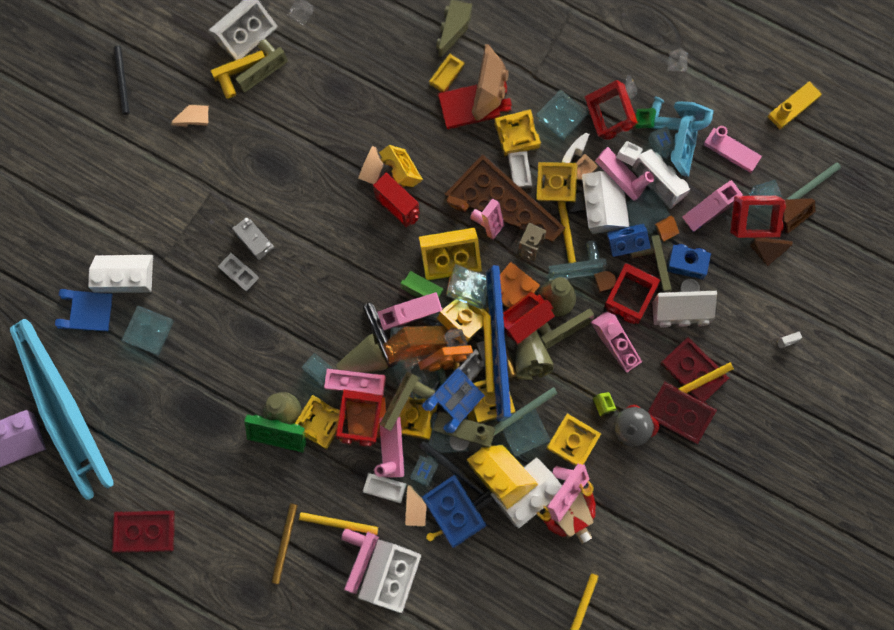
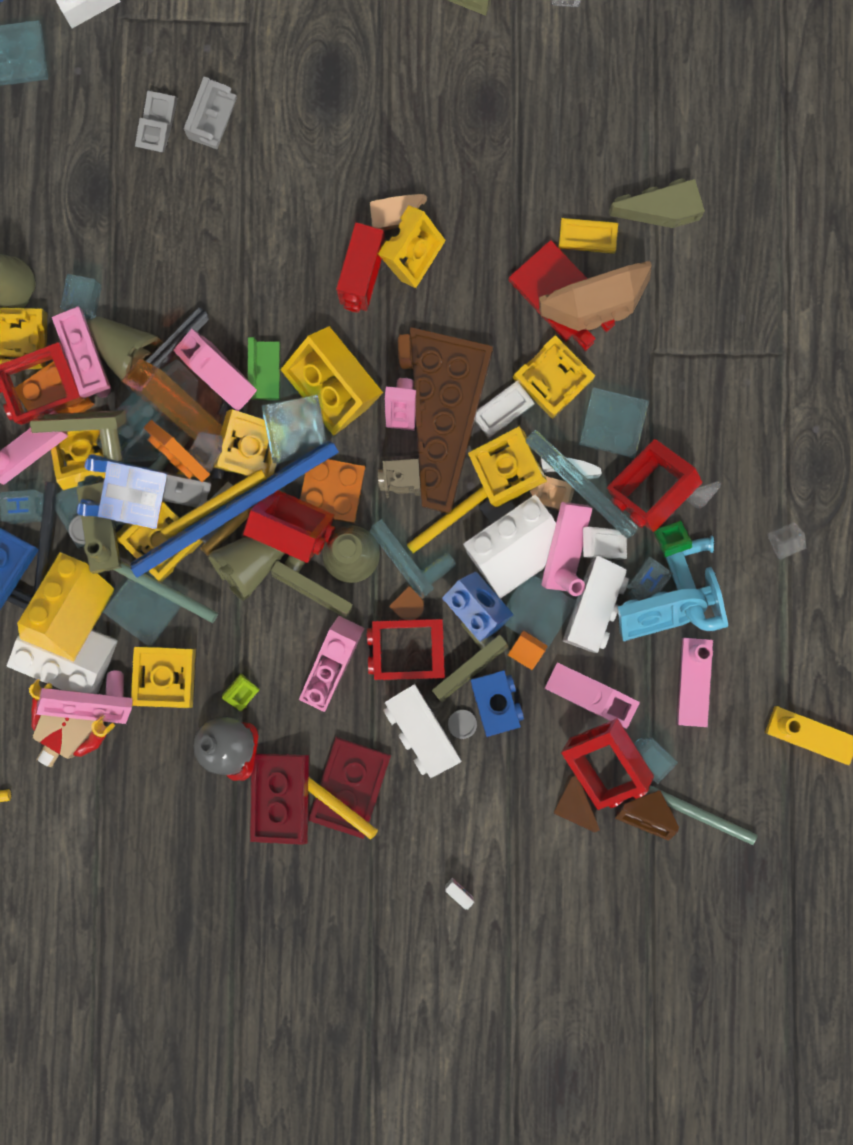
camera: 65 degrees right, 10 degrees up
none -> clear light blue axle [526,430,637,539]

